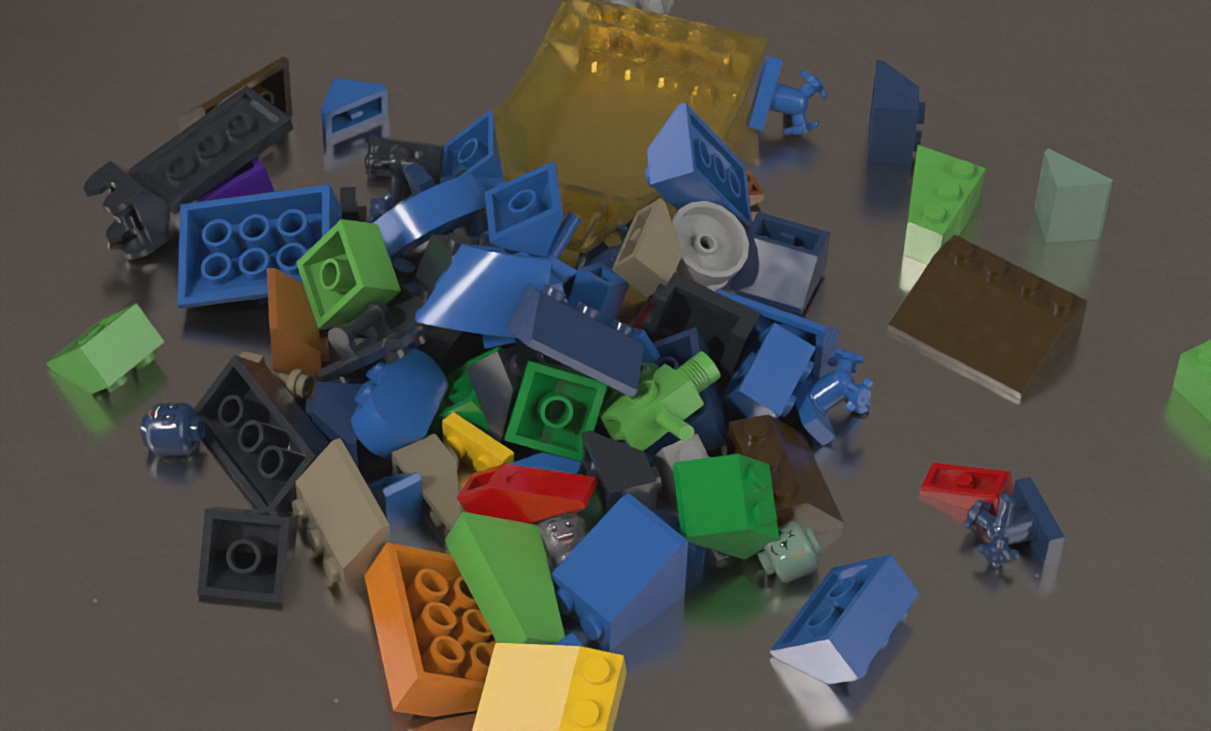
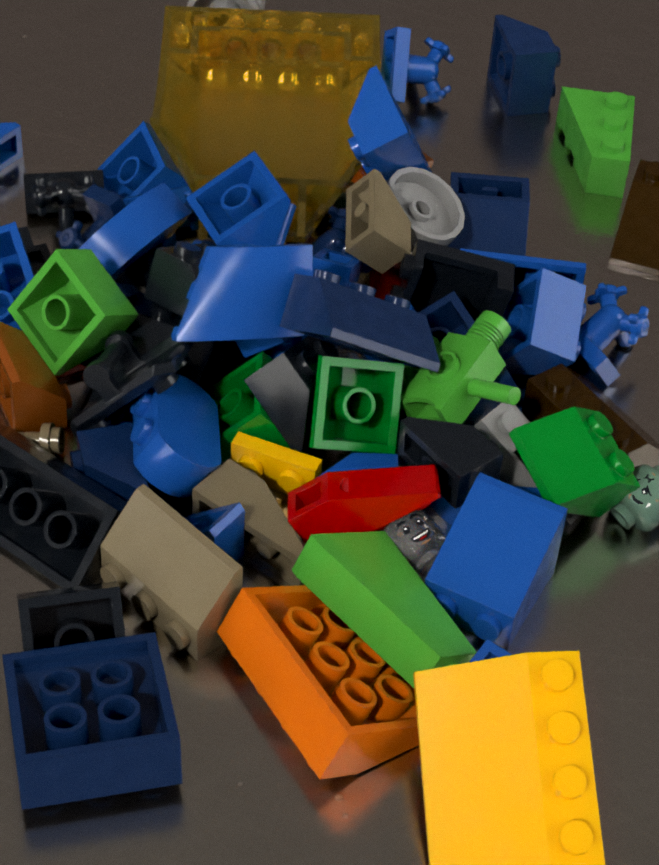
camera: 20 degrees left, 0 degrees up
none -> dark blue slope [2,632,183,810]

